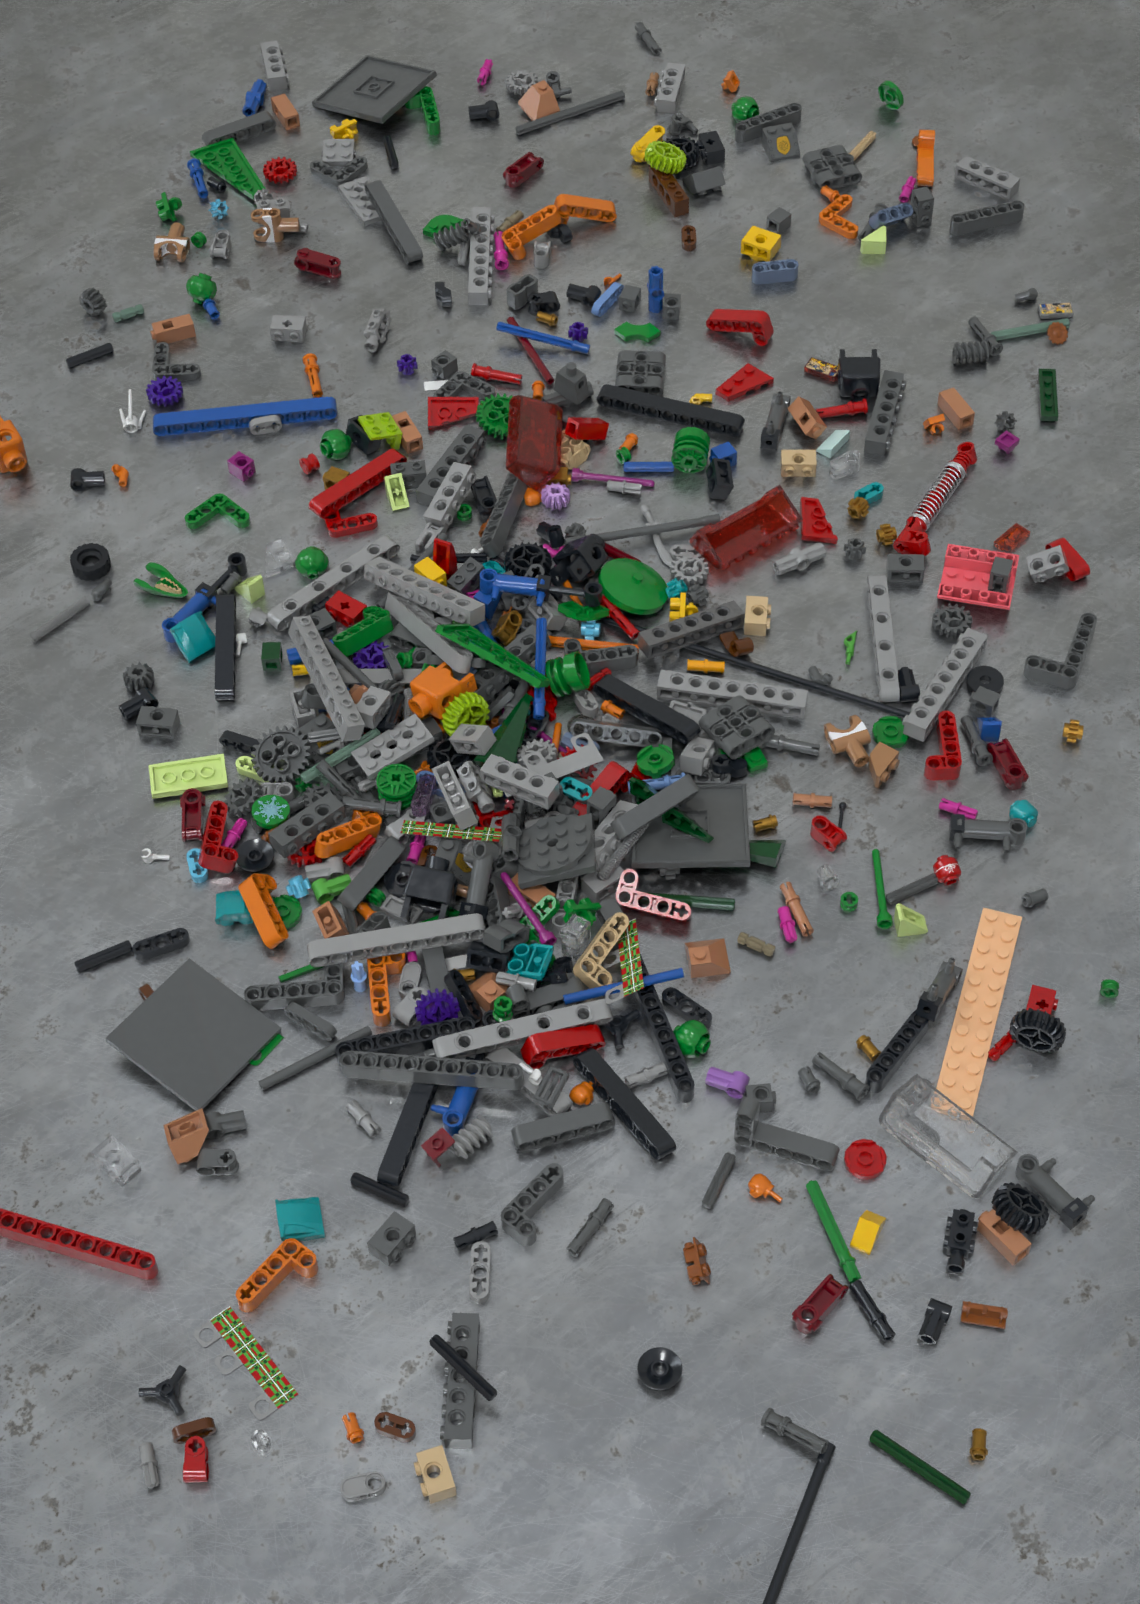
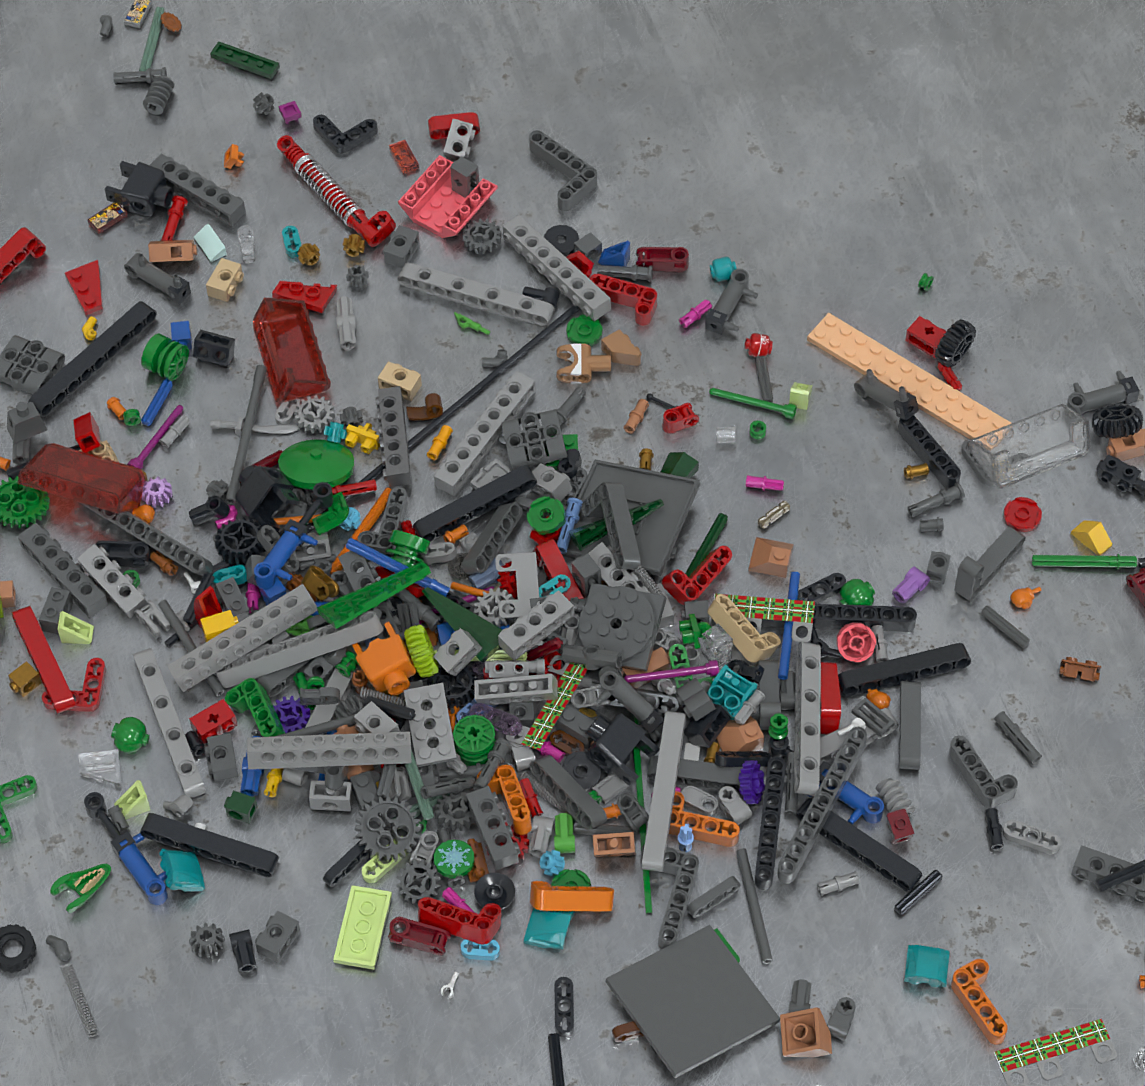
camera: 70 degrees left, 5 degrees up
dark grey brick [367,1211,416,1266] -> none
nougat pin [779,882,814,936] -> none
nougat brick [937,387,975,430] -> none
dark grey pin [1021,888,1048,908] -> none
pearl gold gear [1062,719,1084,743] -> none
none -> black beam [313,114,378,154]
none -> red bracket [566,251,594,278]
none -> coral cylinder [836,622,876,662]

